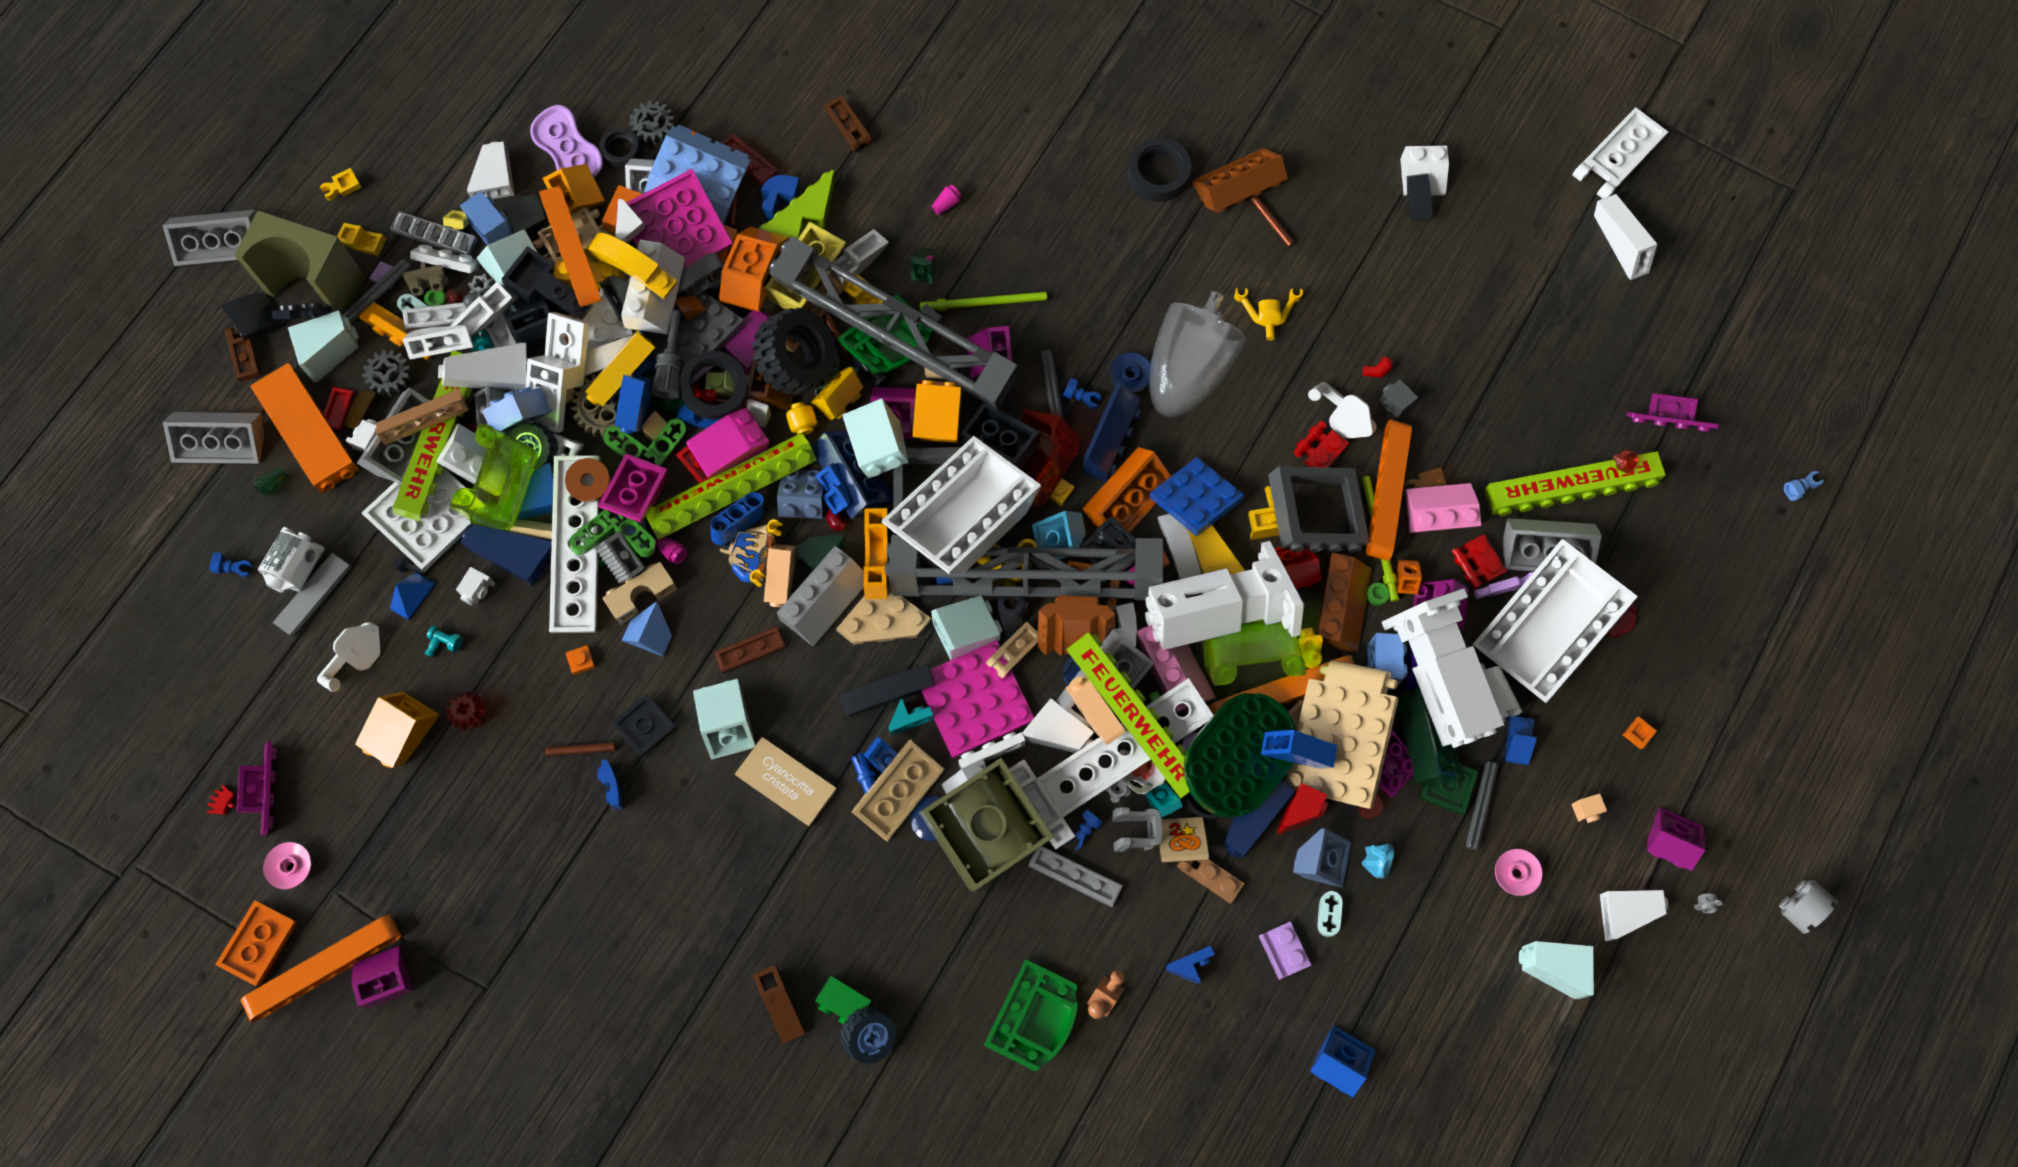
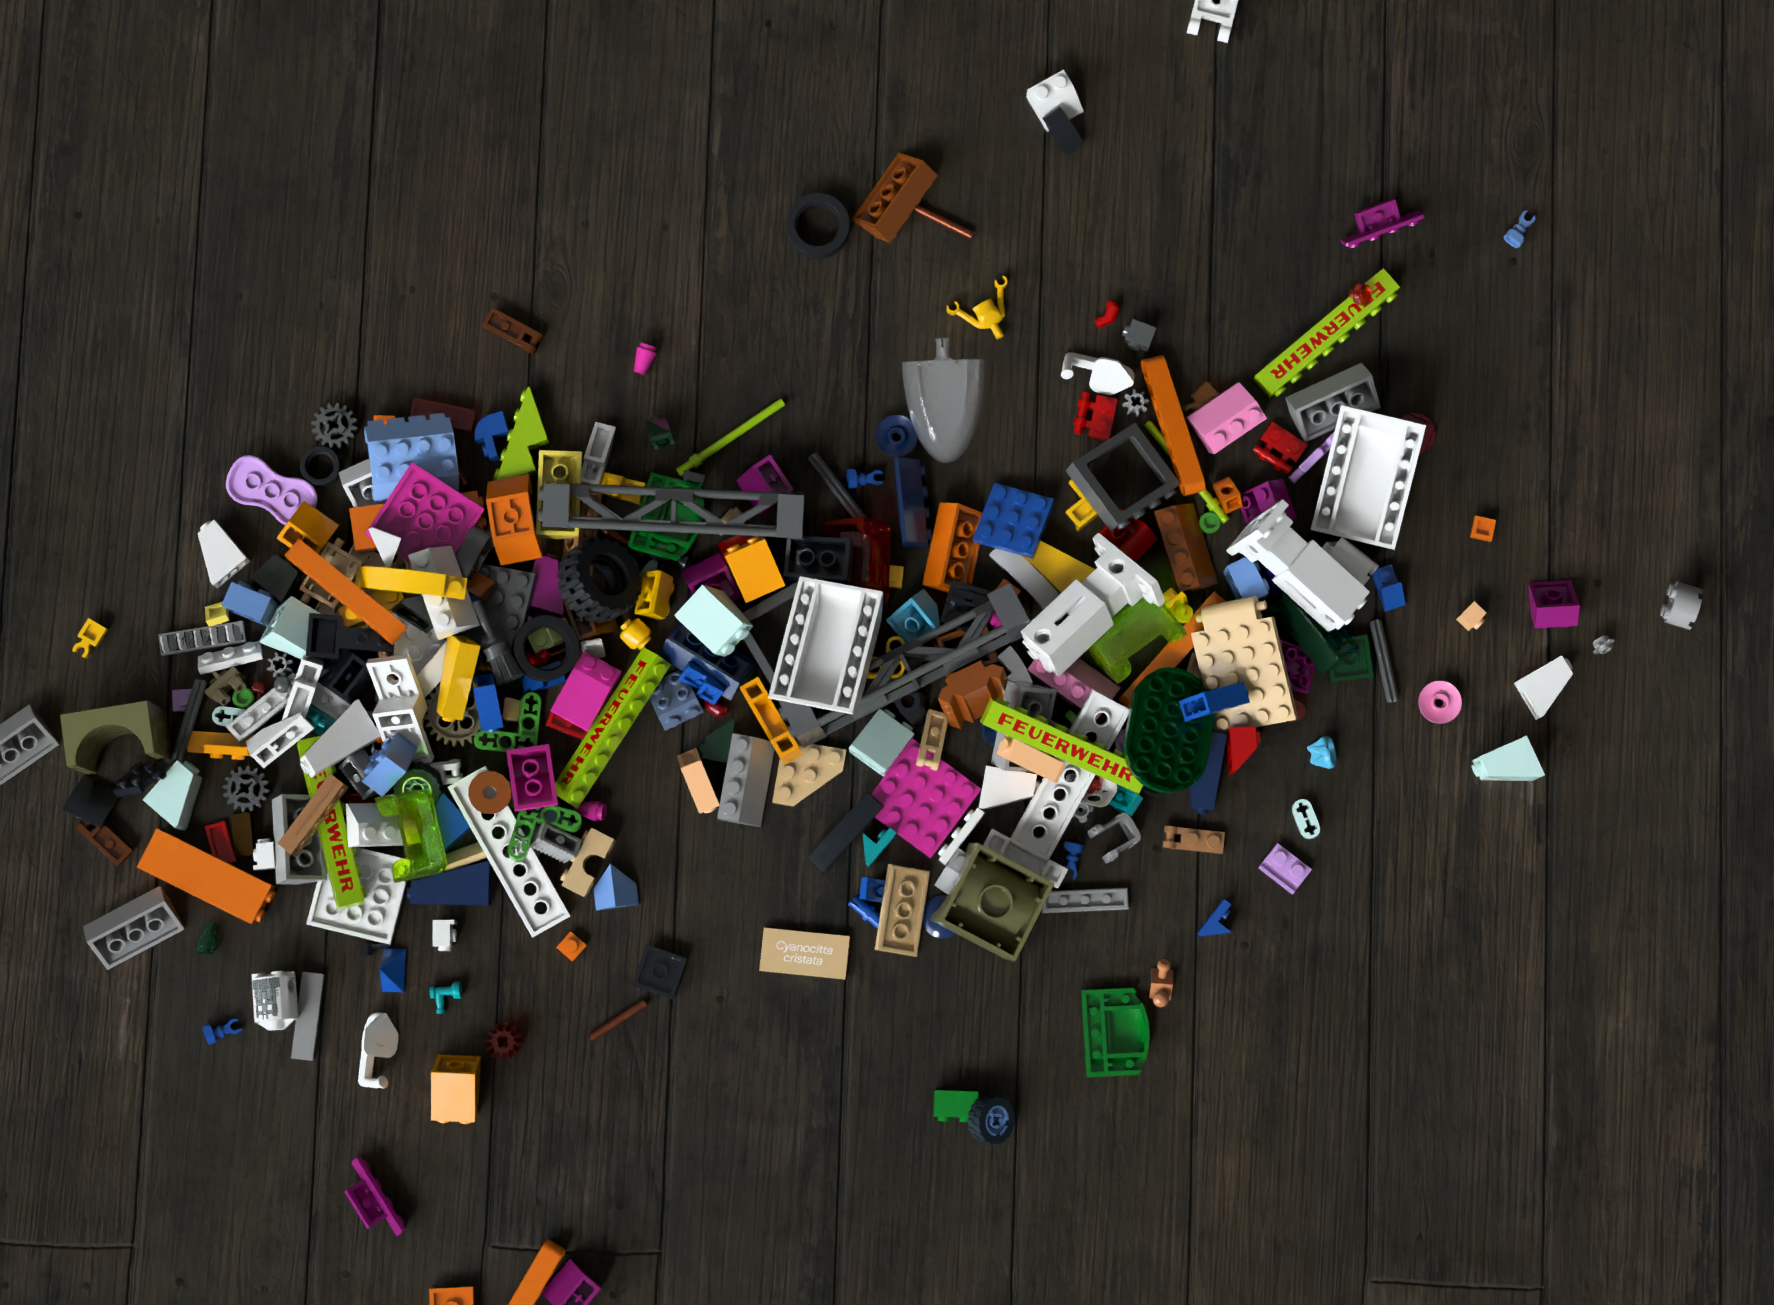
camera: 25 degrees left, 10 degrees up
red piece [207,785,236,815] -> none
bright pink dish [263,842,312,889] -> none
yellow slope [337,223,387,256] -> none
blue slope [597,760,623,809] -> none
light aqua slope [693,679,755,760] -> none
blue beam [710,492,764,545] -> none
copper tile [714,627,786,674] -> none
torso [720,519,783,587] -> none
reddish brown slope [753,965,805,1044] -> none
tan tile [1159,817,1209,862] -> none
sand blue slope [1293,829,1351,887] -> none
blue slope [1310,1025,1376,1097] -> none
white slope [1594,194,1657,280] -> none
none -> light grey gear [1122,389,1149,417]

